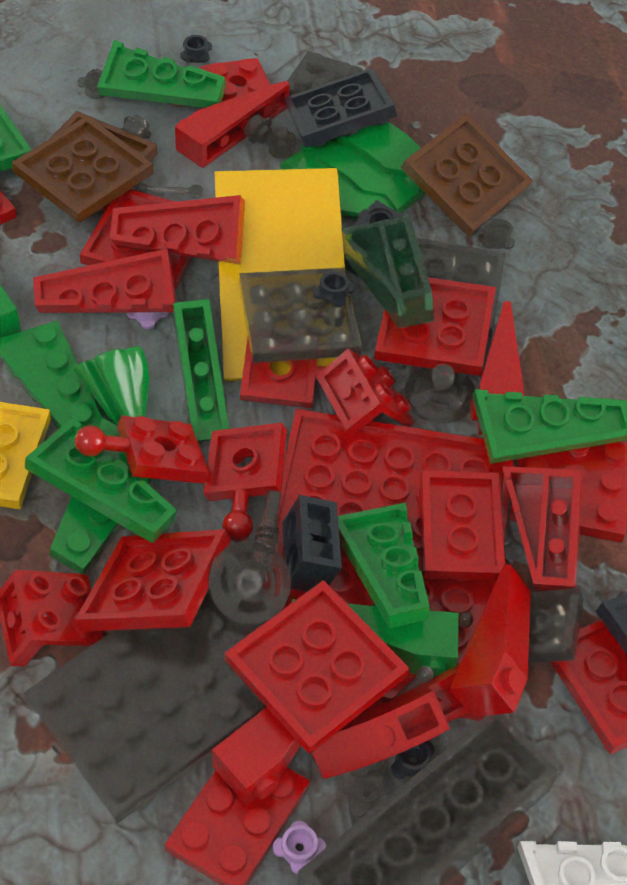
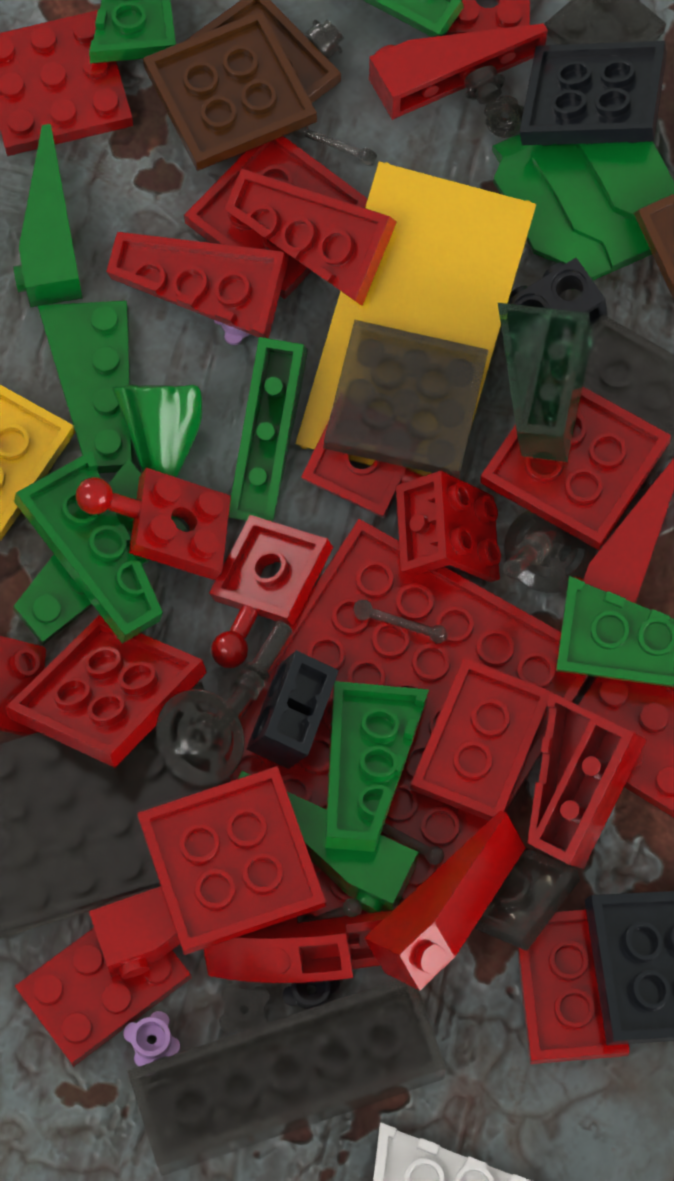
camera: 25 degrees right, 15 degrees up
black plate [313,271,354,307] -> none
none -> clear smoke hinge [354,600,448,643]

